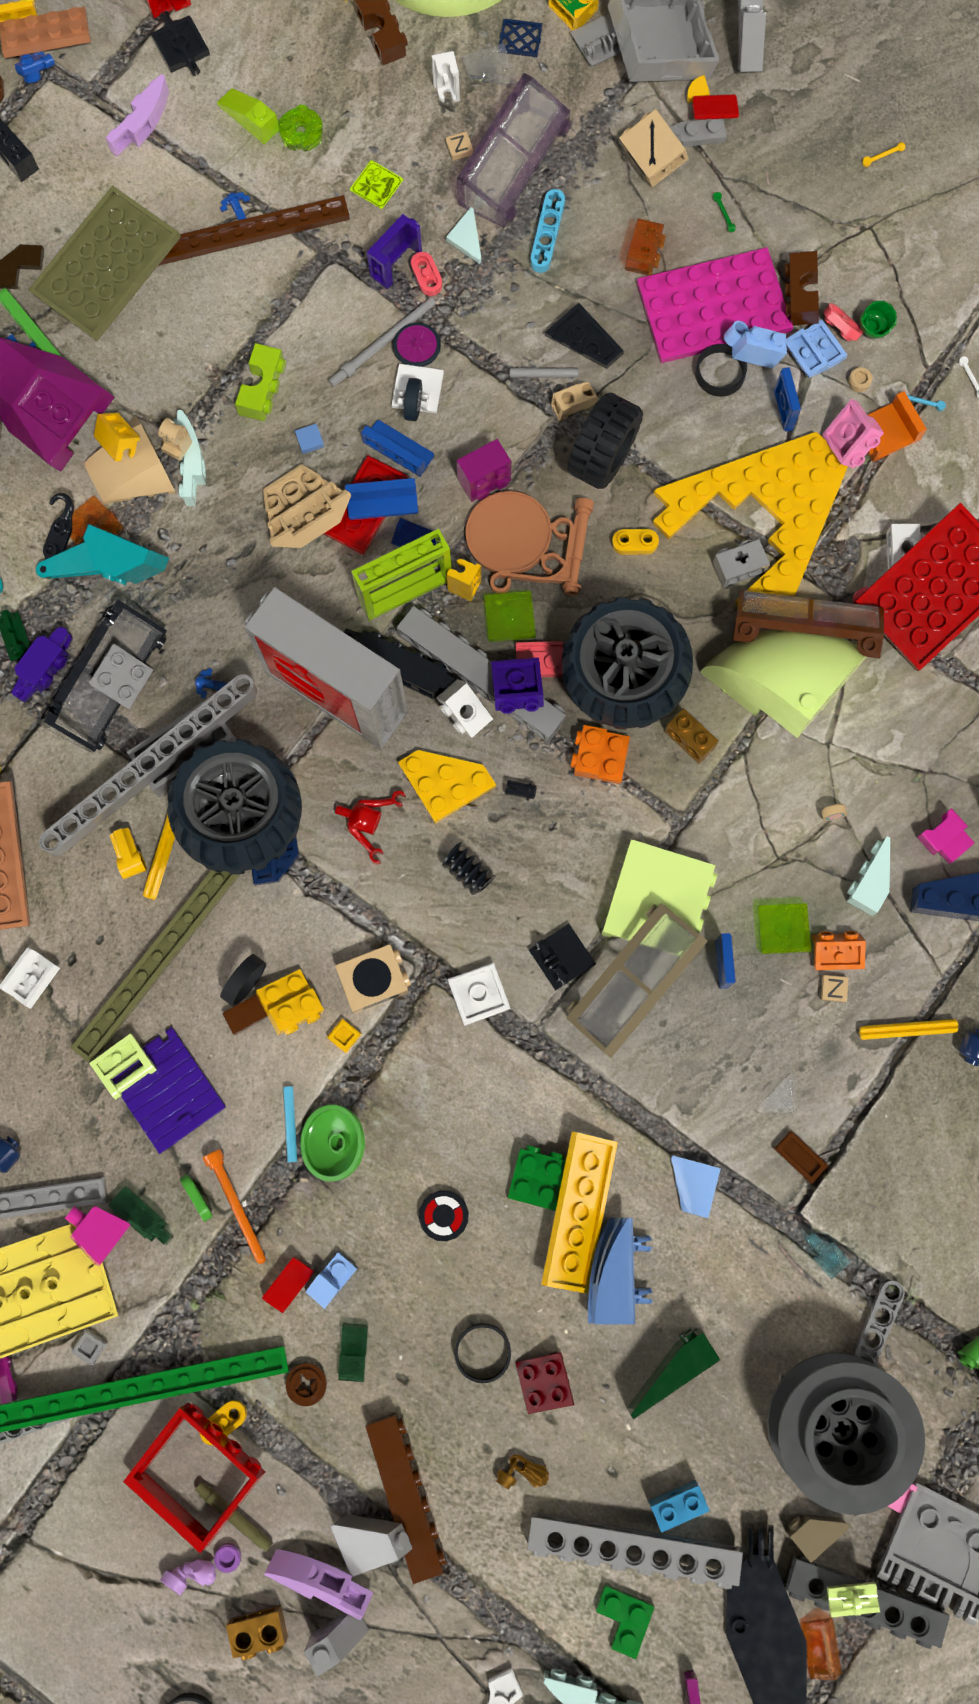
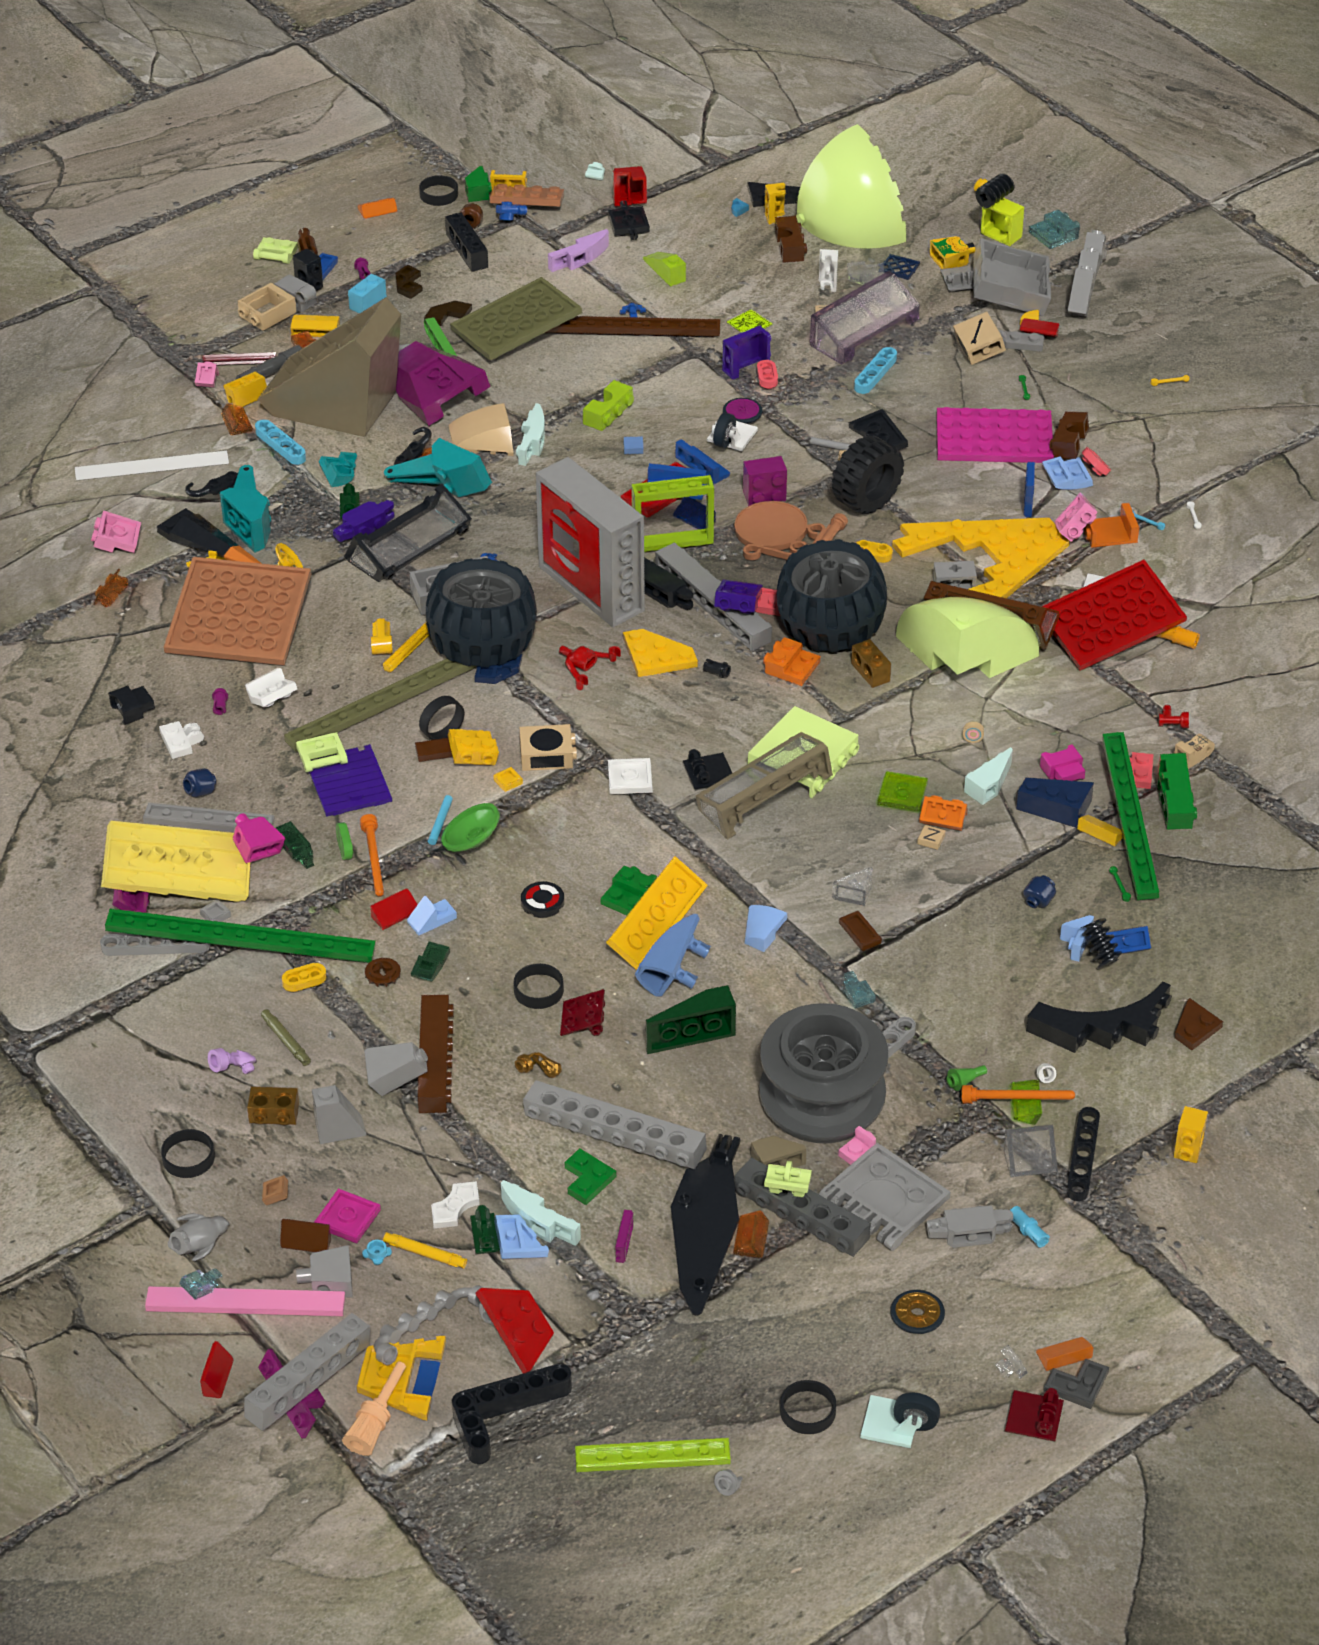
camera: 15 degrees right, 35 degrees down
light grey beam [39,674,257,857] -> none
light grey hinge [88,643,153,710] -> none
yellow hinge [94,413,140,461] -> none
red window [123,1402,266,1553] -> none
tan leg [158,418,192,461] -> none
medium lavender tile [214,1543,242,1573] -> none
tan wedge [263,464,351,548] -> none
lavender slope [264,1549,373,1621] -> none
clear neon green plate [278,104,323,152] -> none
light grey bar [328,297,436,388] -> none
white brick [436,679,493,738] -> none
black piece [442,842,496,895] -> none
light aqua tile [446,207,481,264] -> none
yellow hinge [447,559,481,602] -> none
clear neon green plate [485,591,536,642] -> none
clear orange brick [625,218,667,276] -> none
dark azure brick [648,1480,710,1533] -> none
black tyre [695,344,747,397] -> none
blue tile [715,933,736,989] -> none
light blue hinge [724,321,787,369] -> none
tan tile [848,367,873,392] -> none
green hair [859,300,897,339] -> none
yellow axle [859,1019,958,1040] -> none

